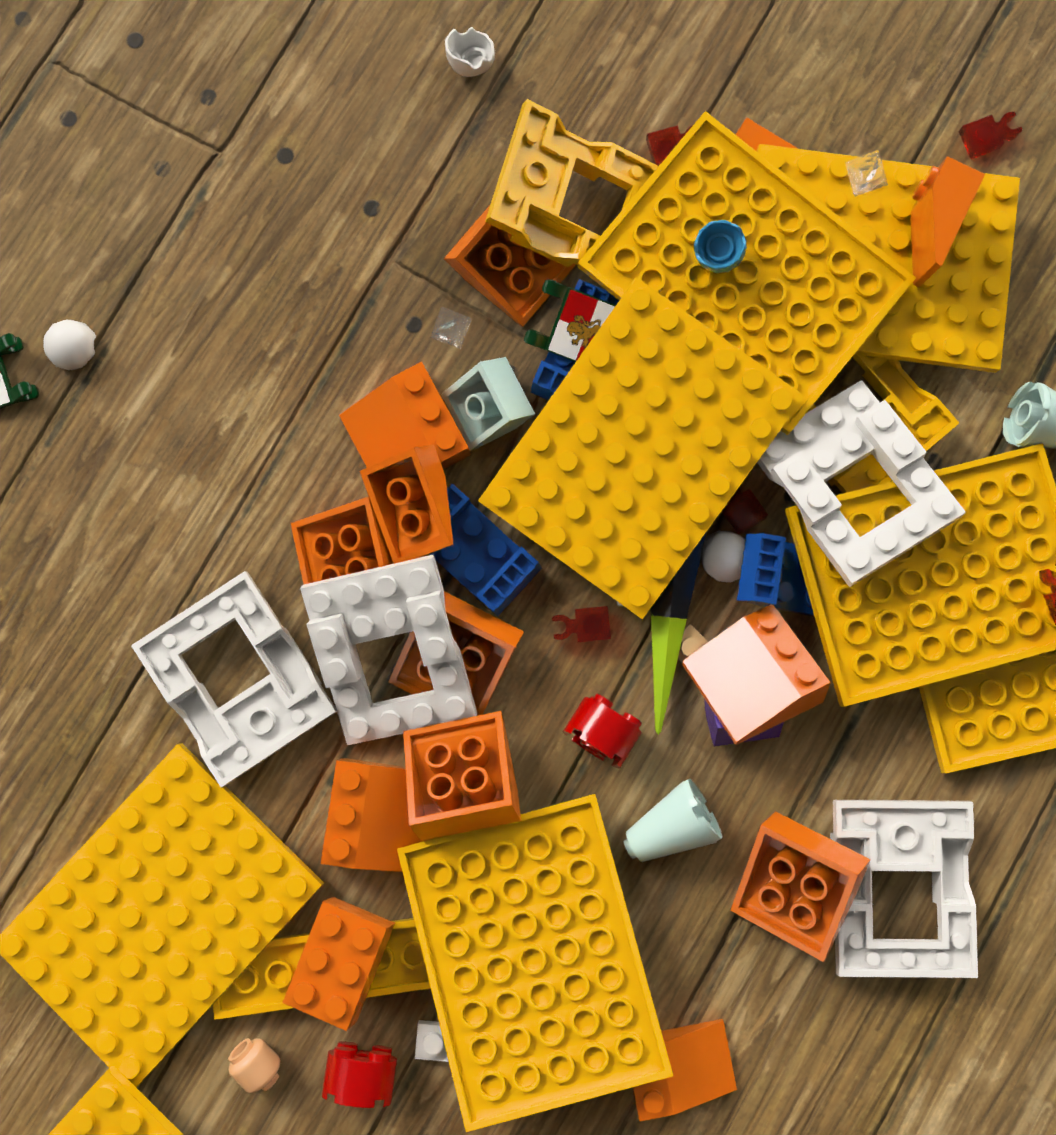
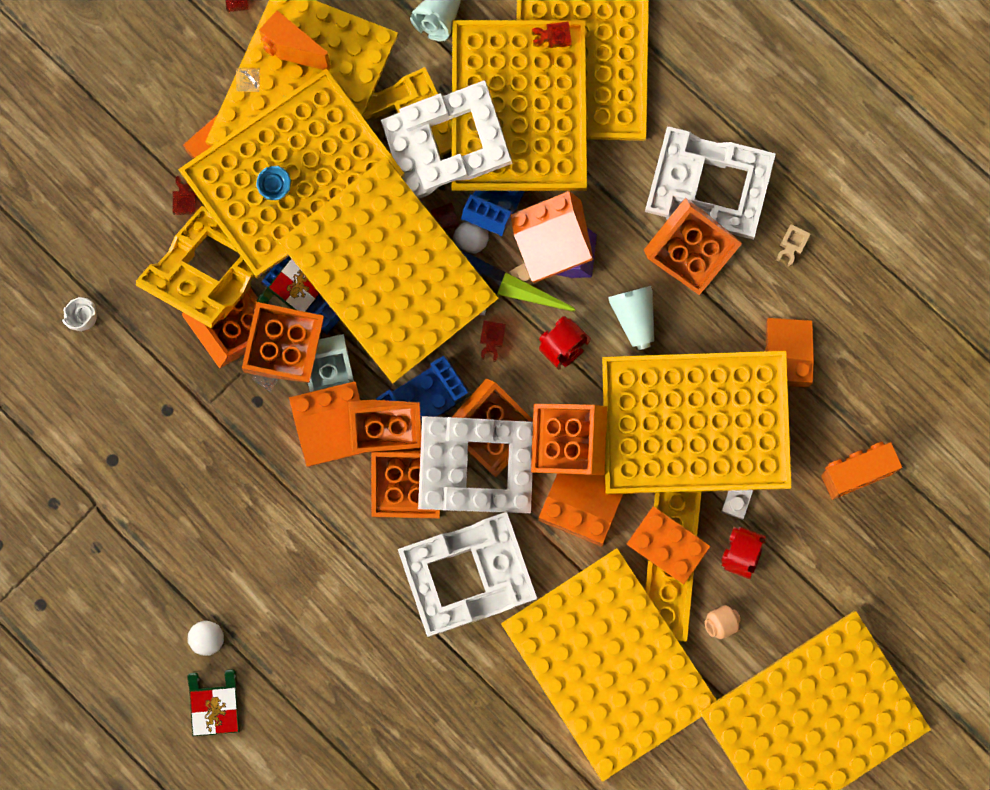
camera: 75 degrees left, 5 degrees down
none -> orange slope [242,302,324,383]
none -> tan plate [777,224,811,267]

